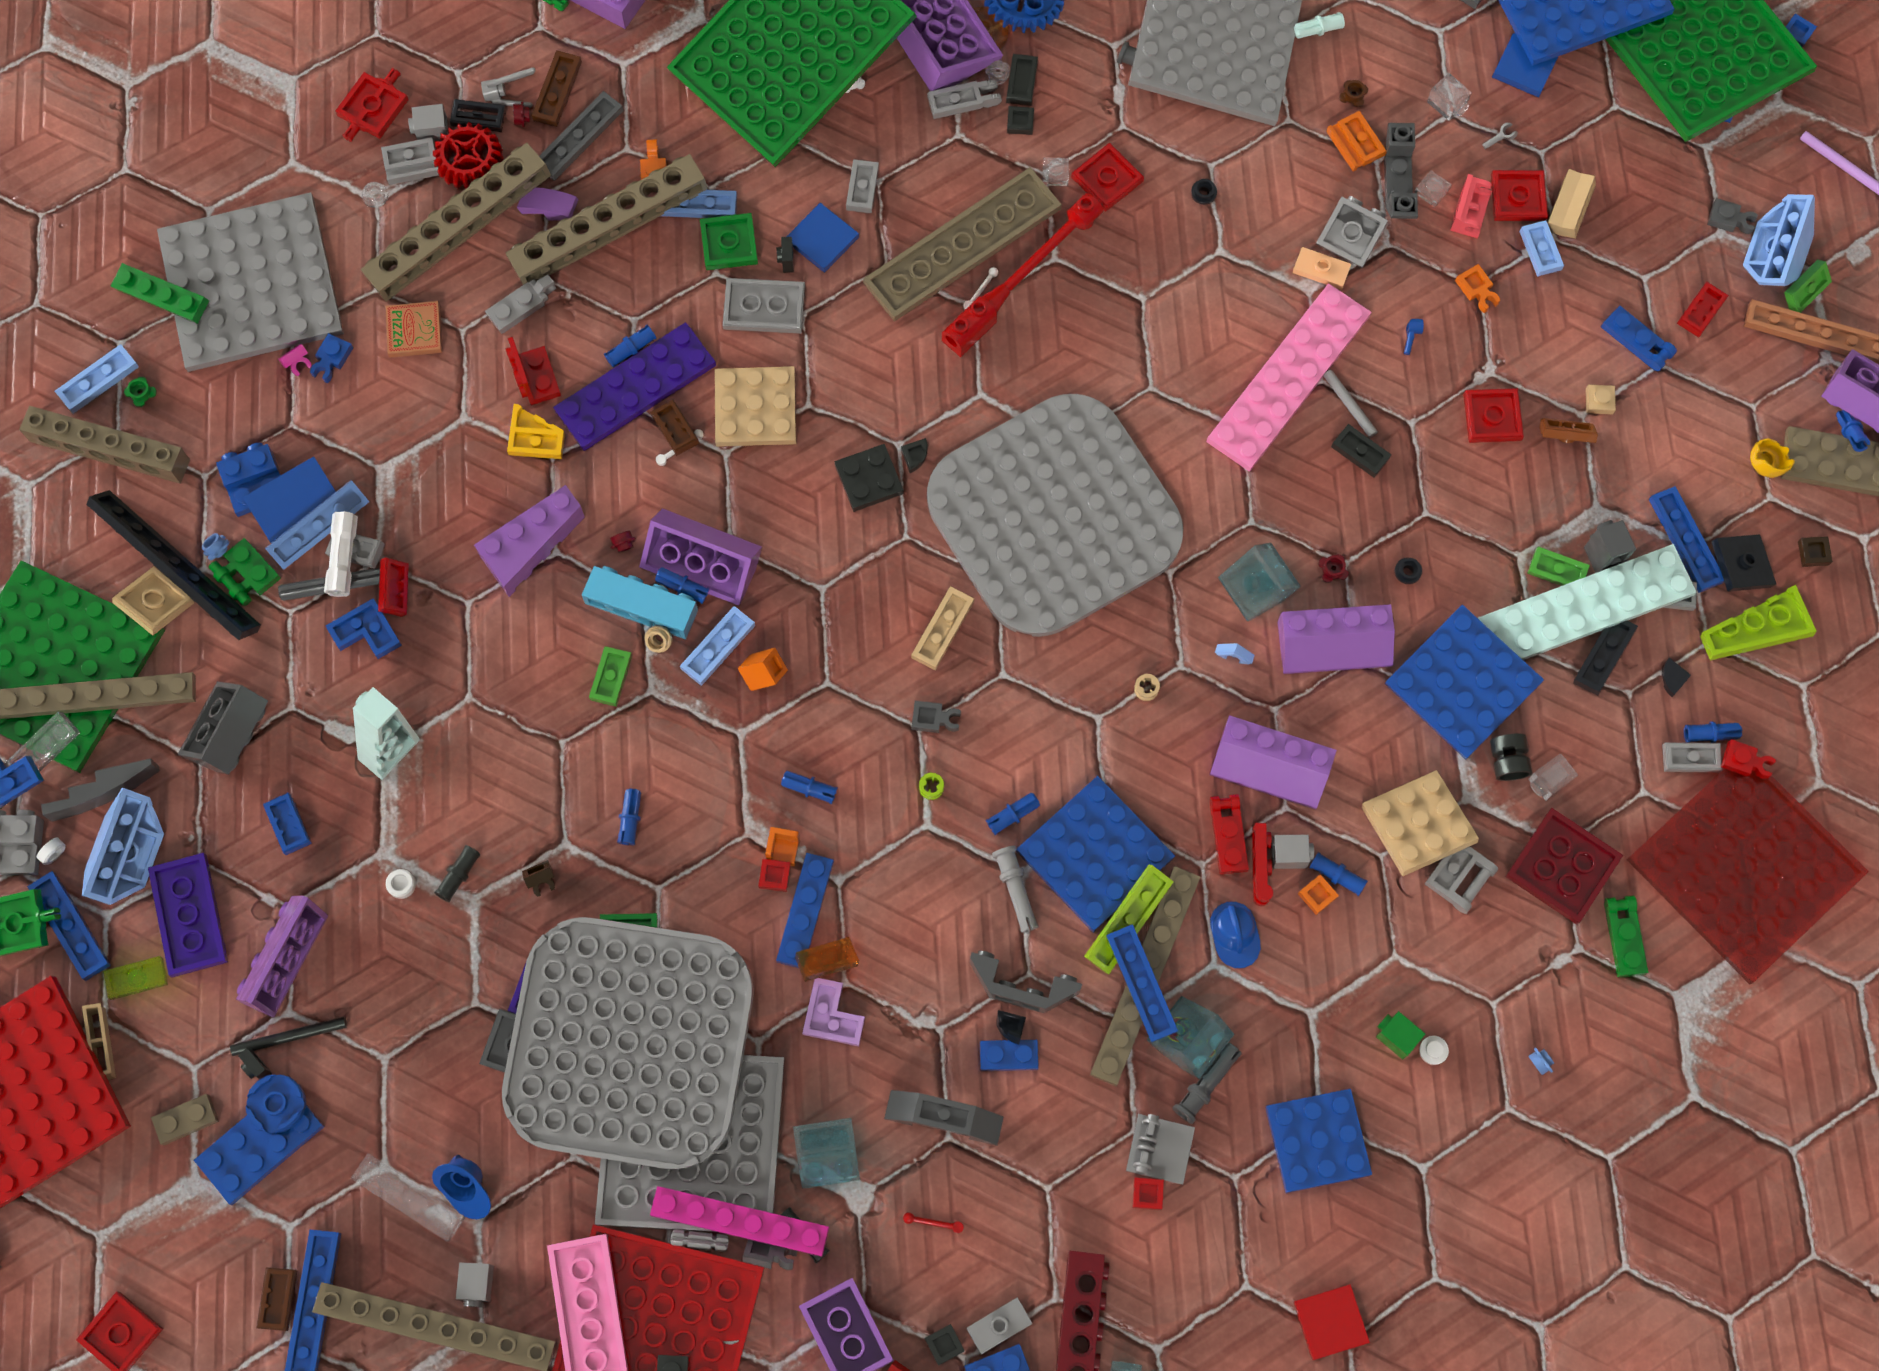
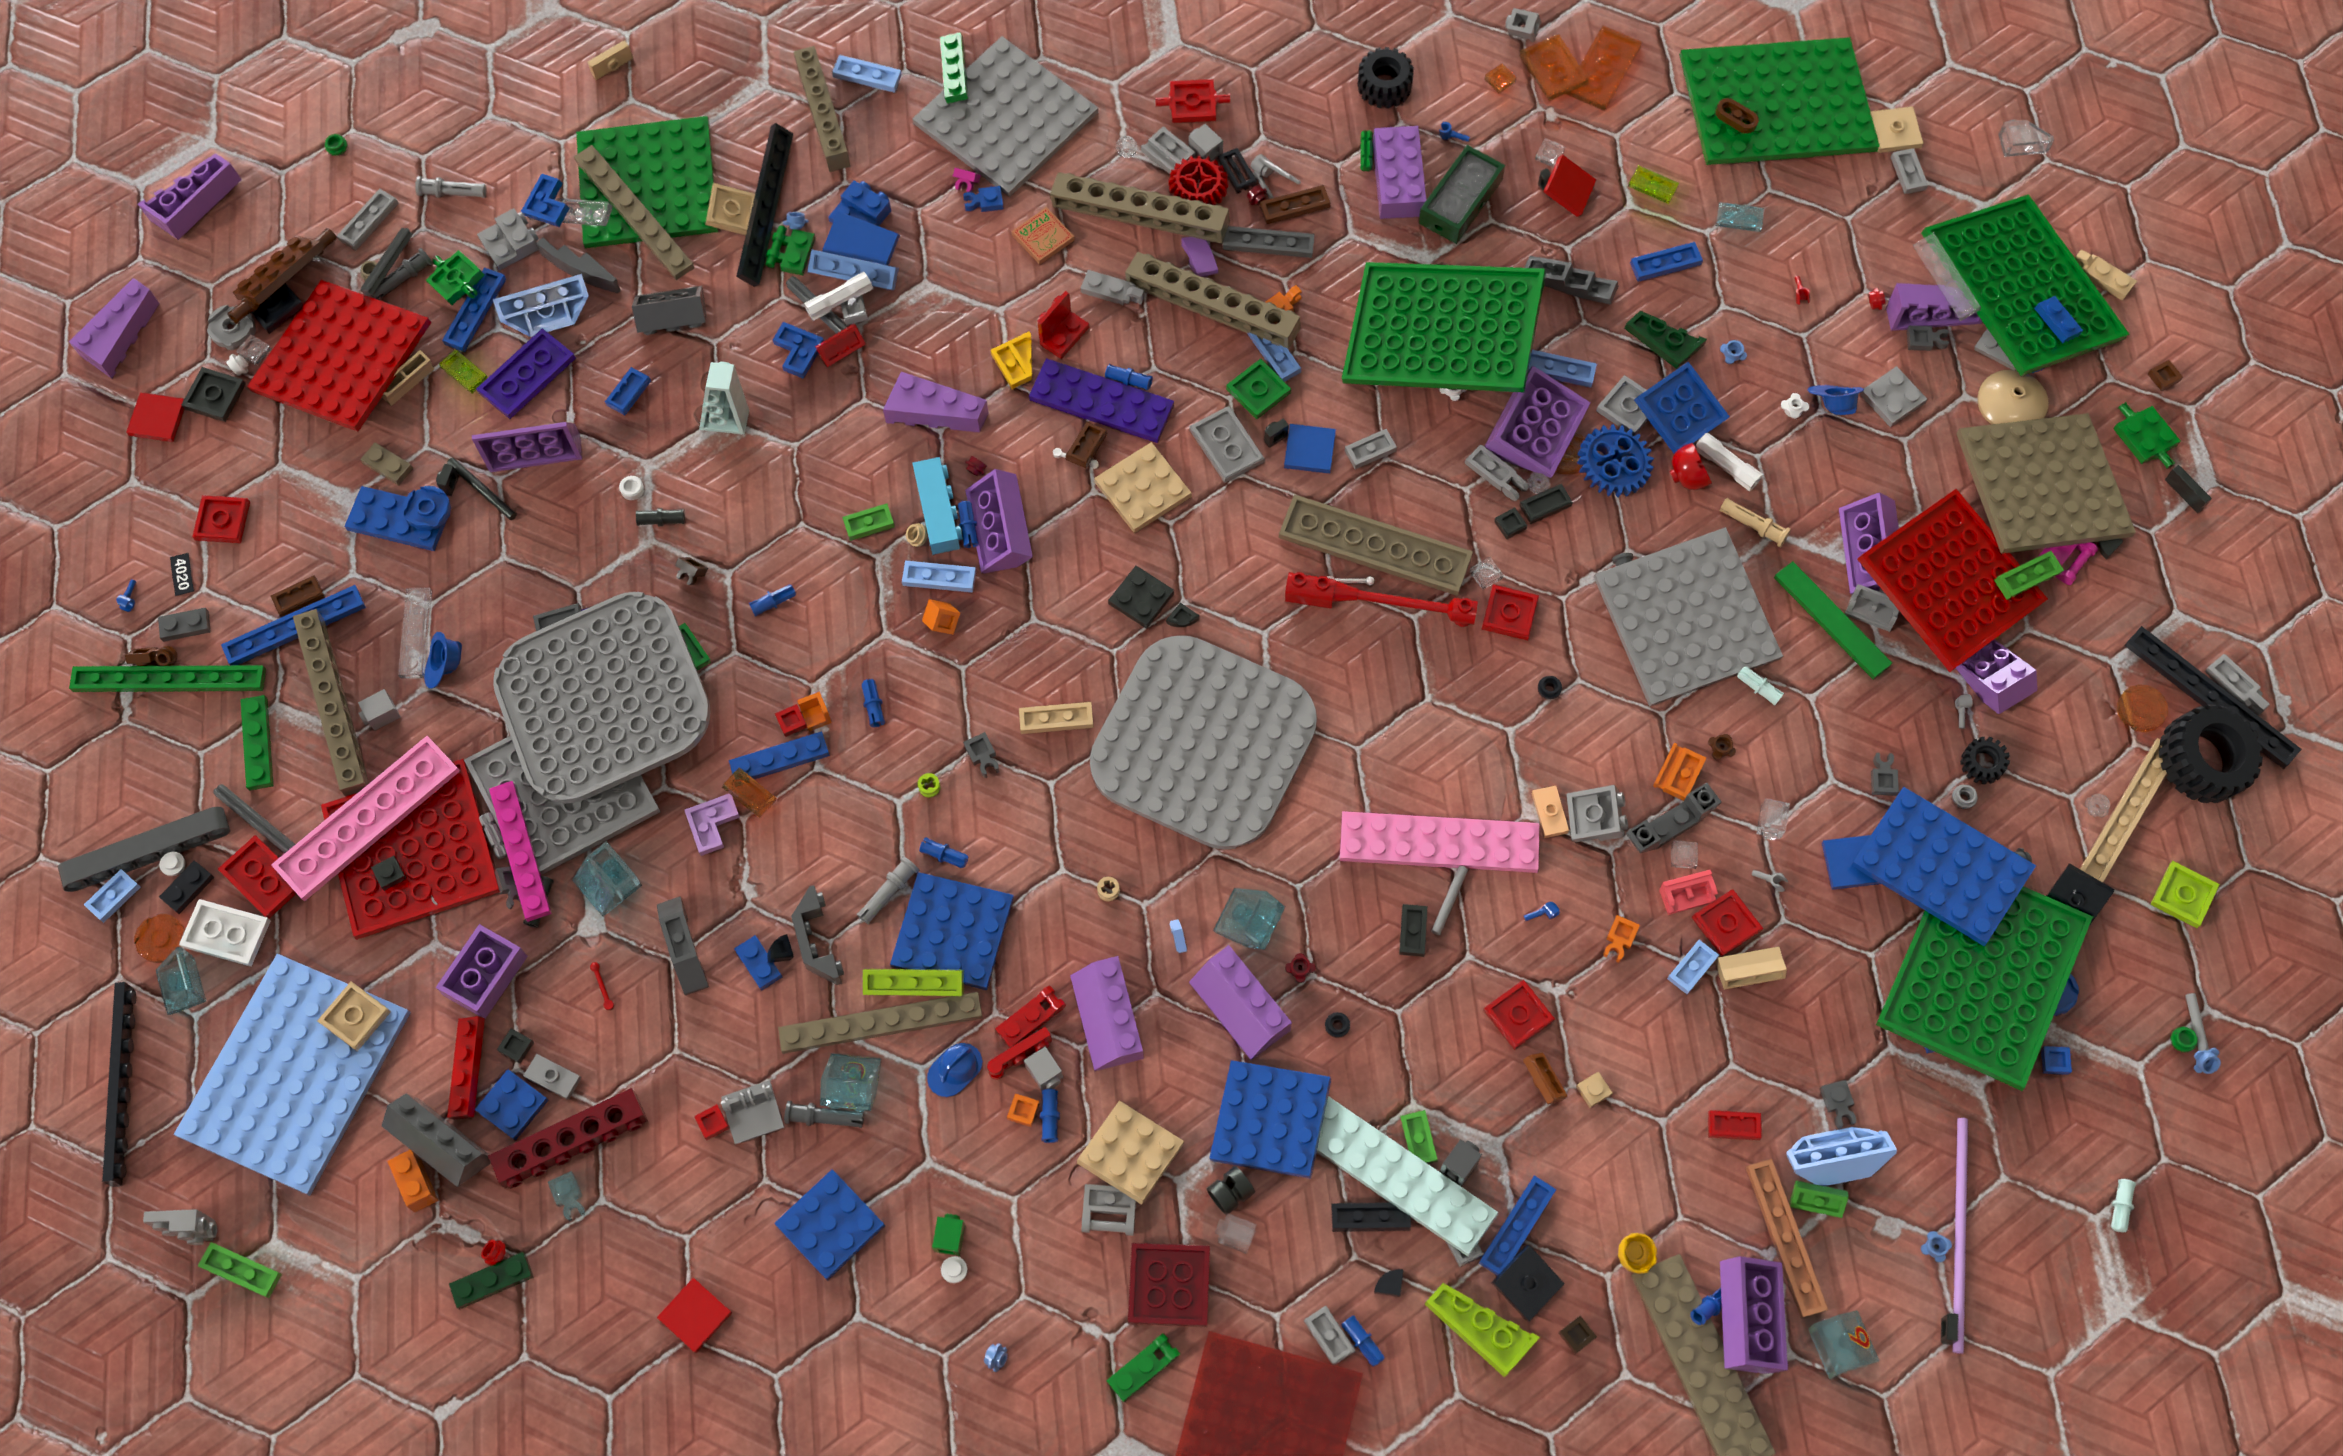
camera: 60 degrees right, 5 degrees down
white tile [36,837,66,865] -> none
green plate [124,377,157,407] -> none
blue plate [1106,924,1178,1043] -> none
blue plate [1601,306,1677,371] -> none
red plate [1721,739,1776,779] -> none

